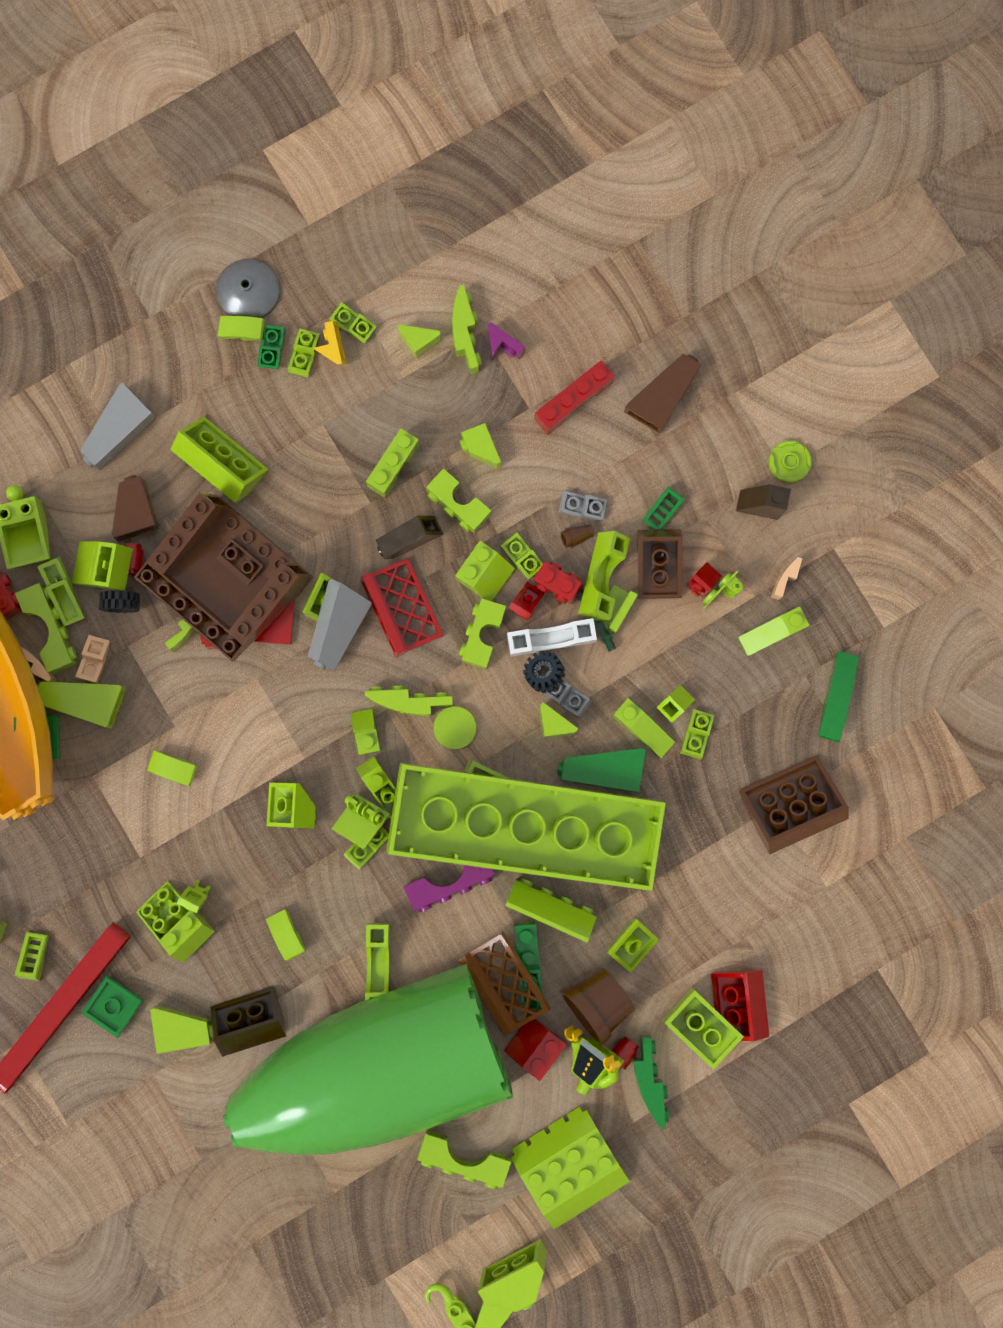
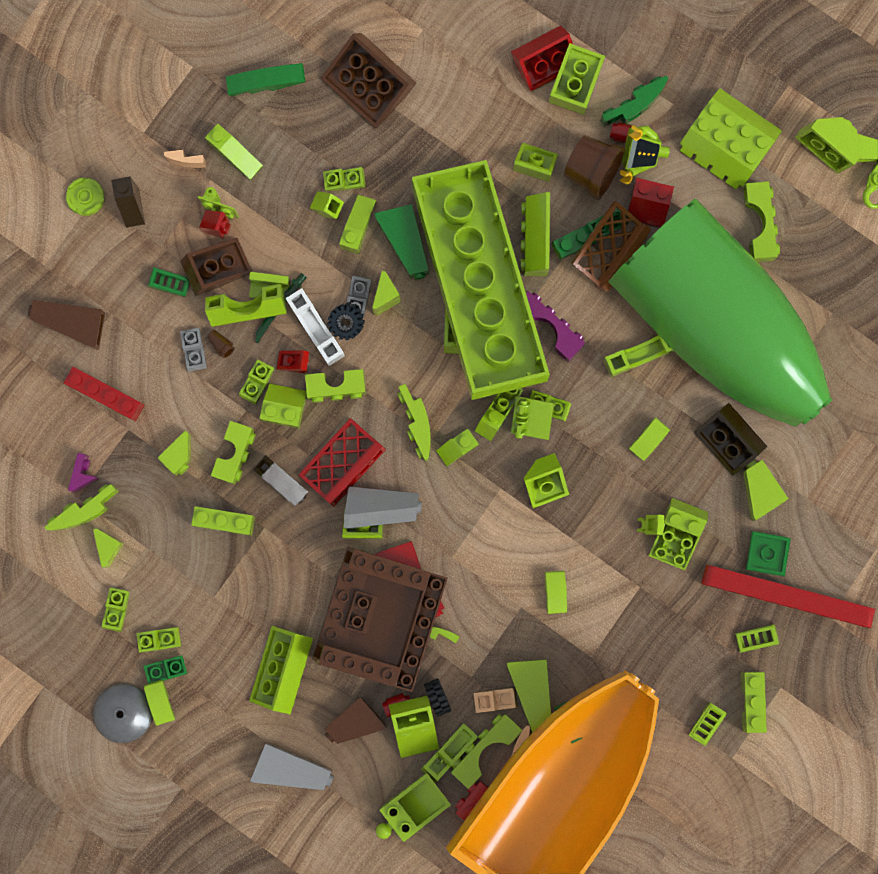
camera: 105 degrees left, 0 degrees up
yellow slope [314,321,347,365] -> none
lime tile [433,706,476,750] -> none
red brick [534,561,584,605] -> none

